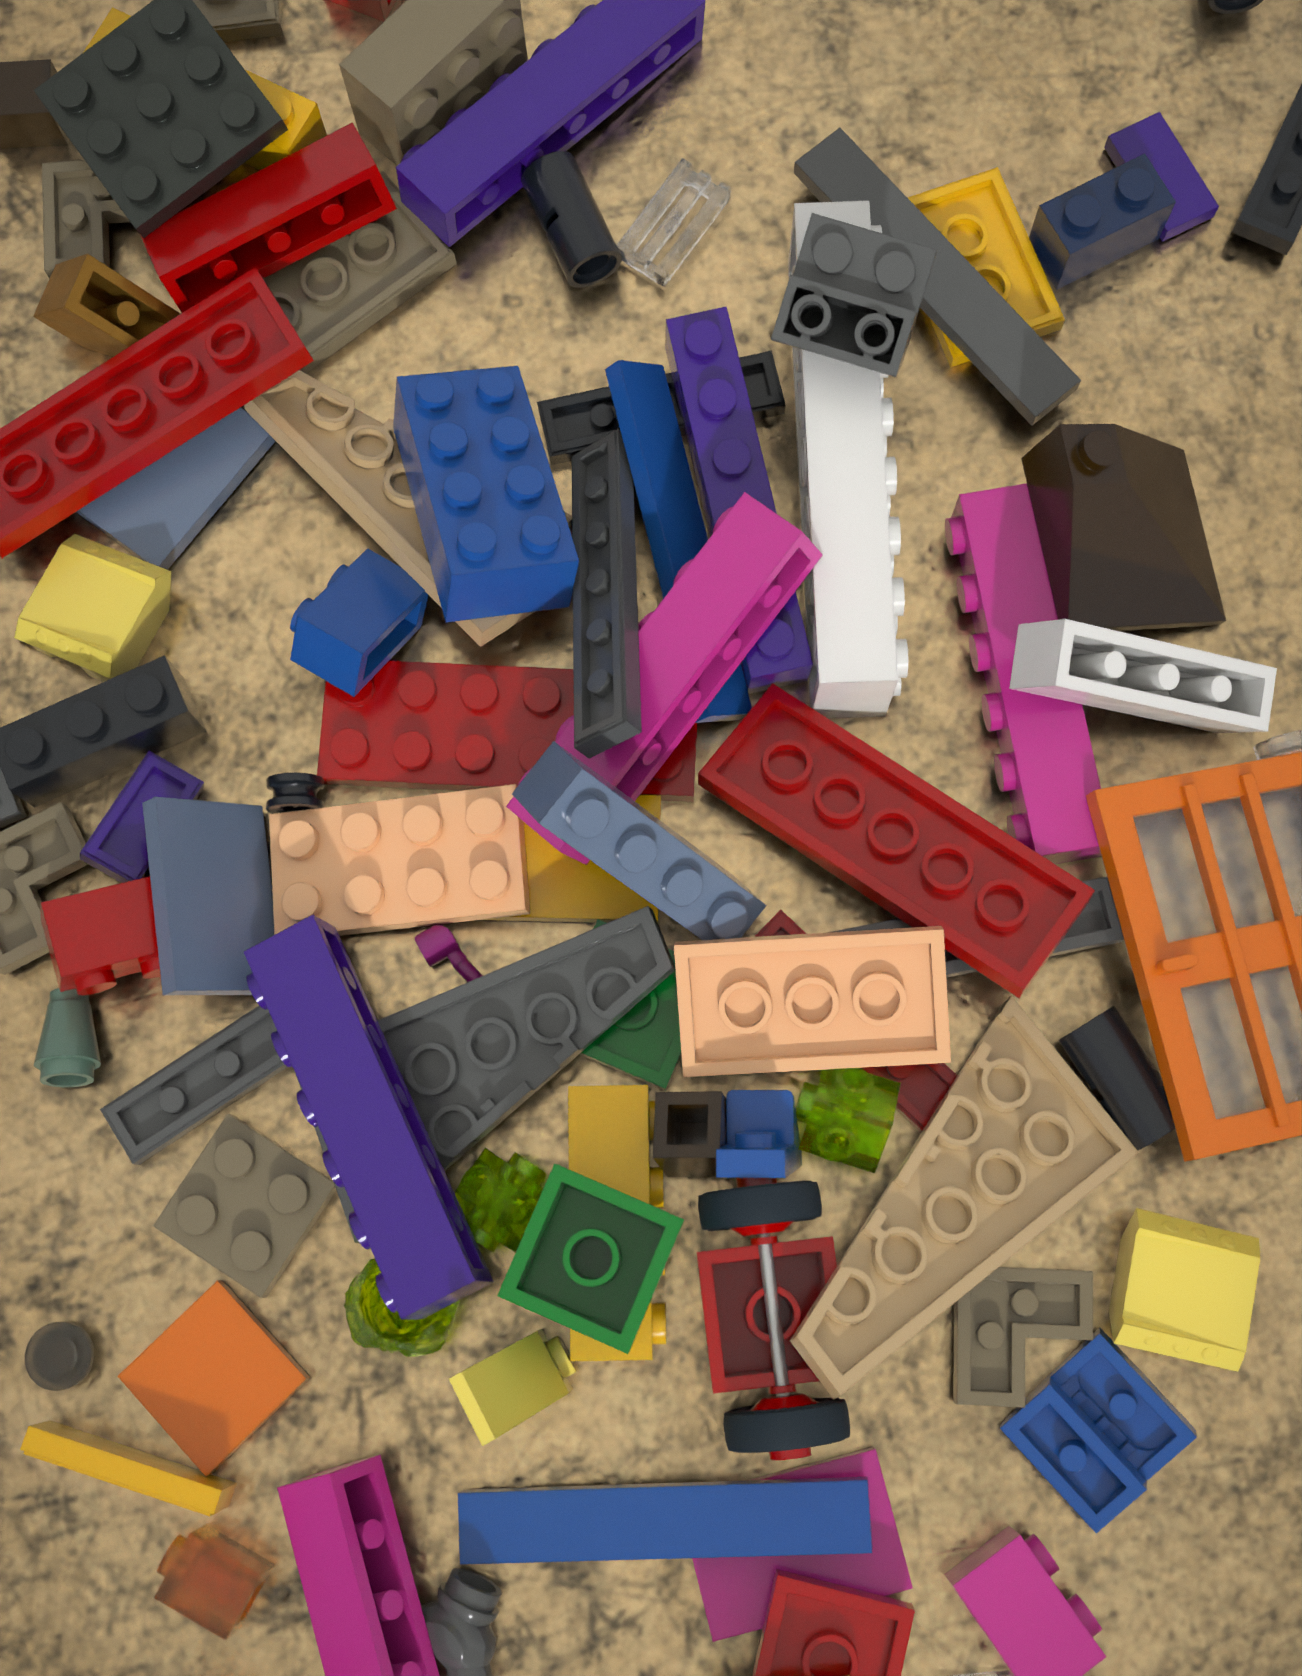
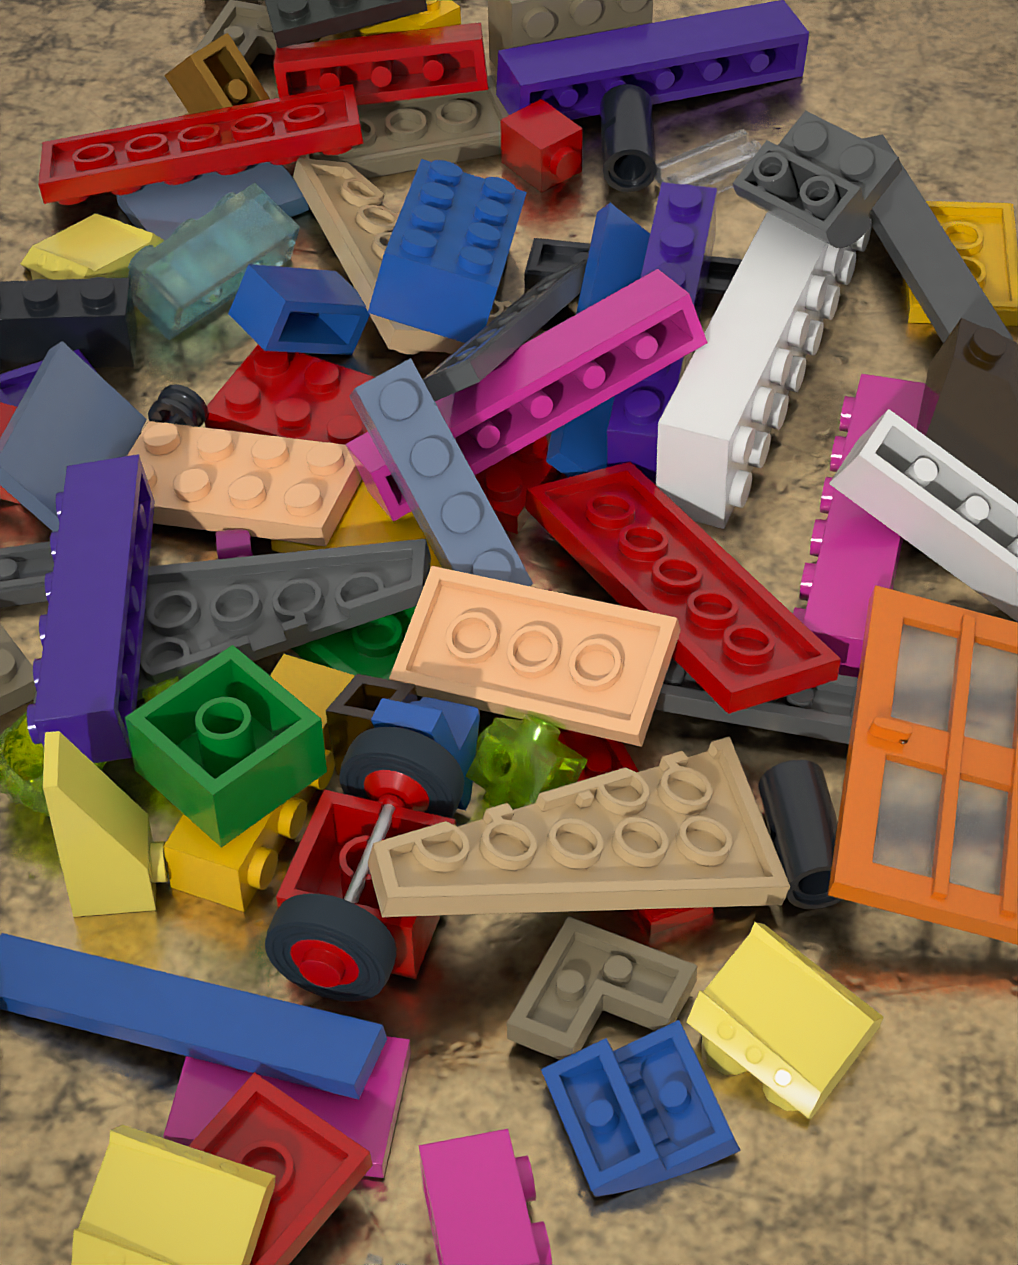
camera: 20 degrees right, 30 degrees down
none -> clear light blue brick [128,183,300,340]
none -> red brick [500,99,582,193]

